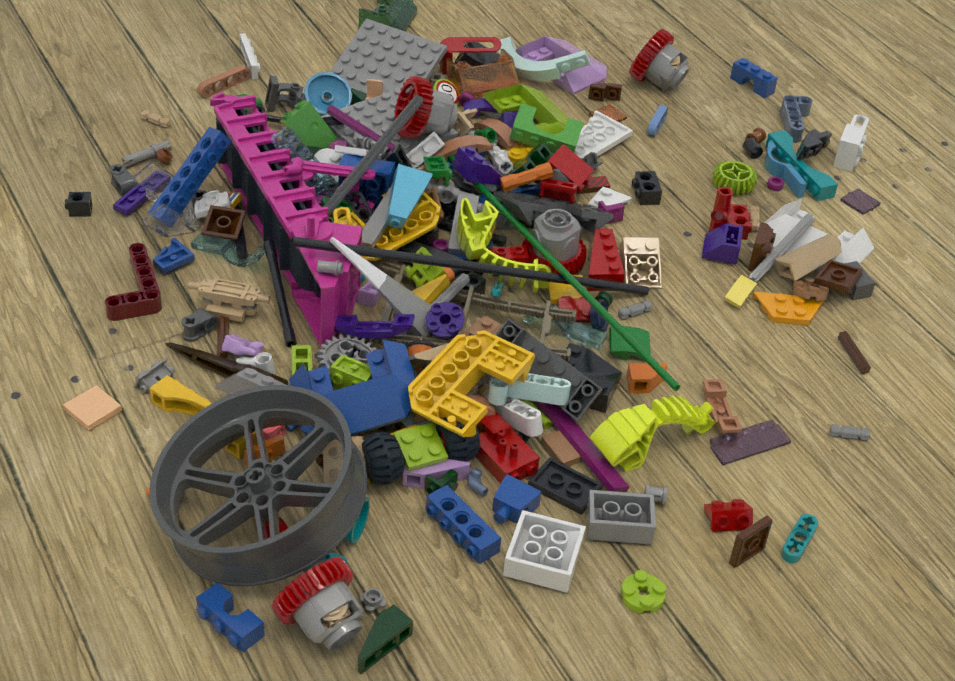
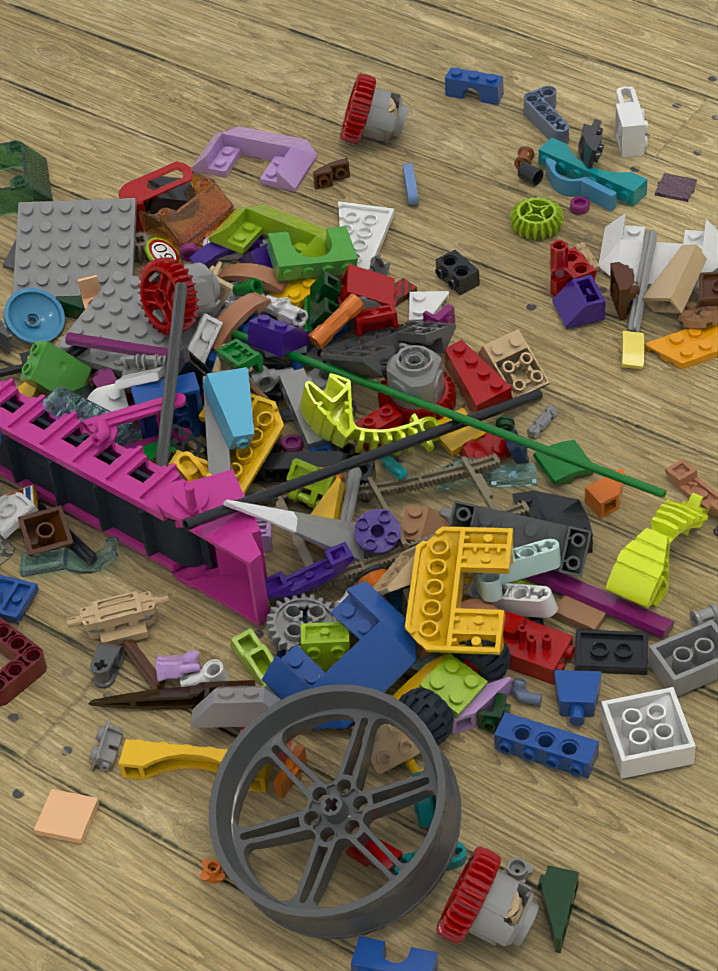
camera: 20 degrees left, 5 degrees up
black piece [263,240,297,347] -> none
light grey pin [317,260,343,276] -> none
light aqua arch [499,37,590,81] -> none
clear orange piece [589,104,627,122] -> none

